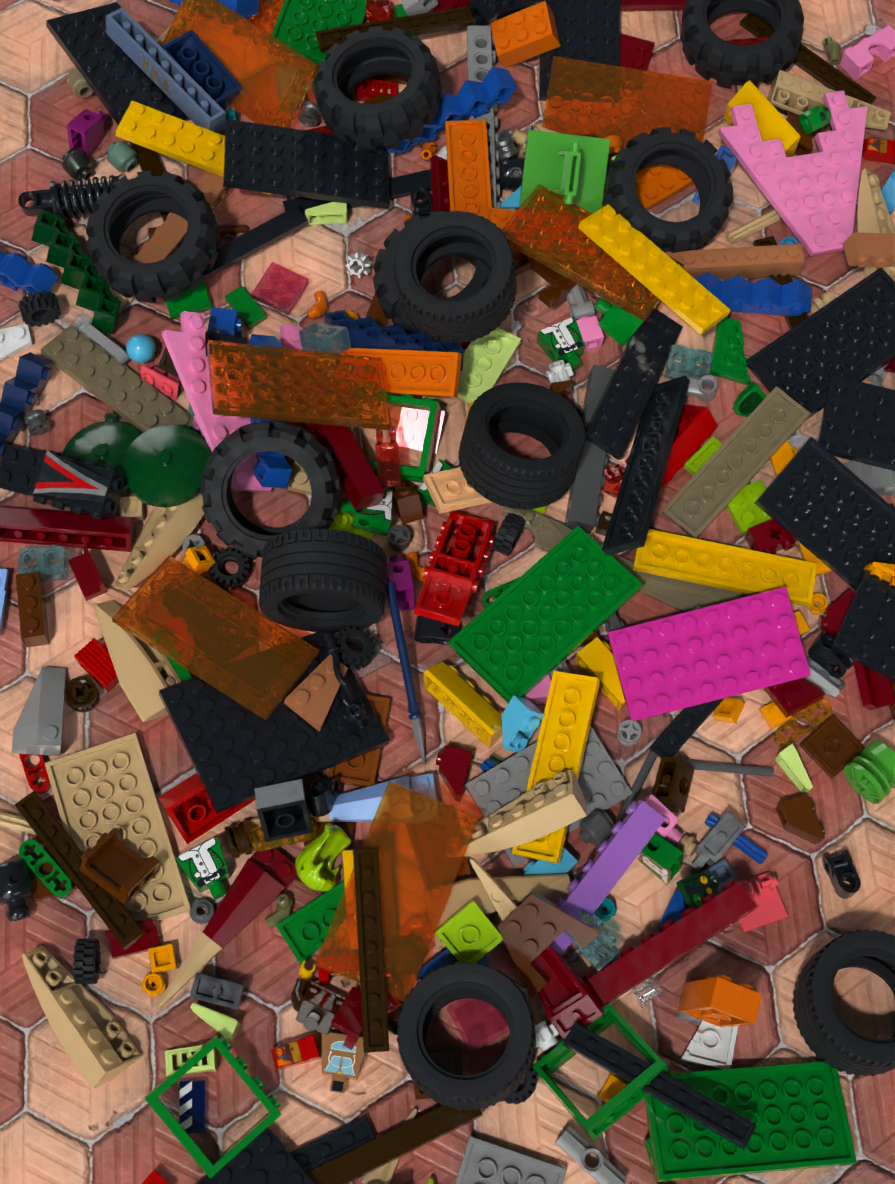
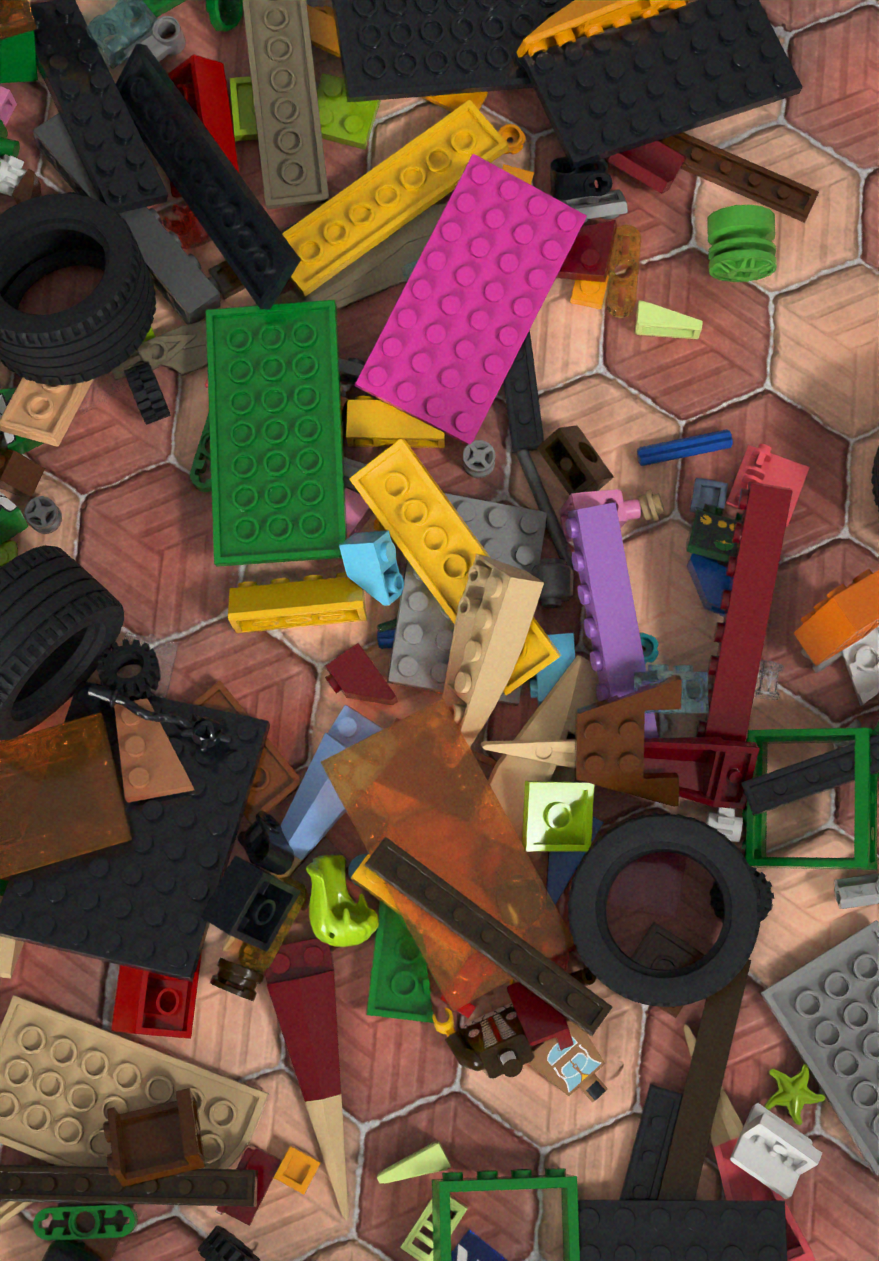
camera: 40 degrees left, 10 degrees up
light orange plate [141,972,166,997] -> none
torso [176,836,230,899] -> none
flat silver plate [189,899,214,924] -> none
black hinge [190,971,248,1010] -> none
olive arm [265,894,293,929] -> none
red leg [271,1034,321,1070] -> none
magenta torso [386,555,414,611] -> none
dark blue piece [386,582,426,764] -> none
orange arm [407,552,426,581] -> none
black piece [413,616,458,646] -> none
red wedge [414,511,495,627] -> none
light orange plate [598,1074,627,1103] -> none
green torso [637,833,683,885] -> none
dark grey bar [685,760,774,777] -> none
dark grey hinge [691,811,747,872] -> none
light orange plate [713,697,744,724] -> none
dark red brick [744,519,797,555] -> none
reddish brown slope [776,794,825,845] -> none
reddish brown tile [799,715,865,779] -> none
dark red slope [818,590,853,638] -> none
black piece [822,849,861,899] -> none

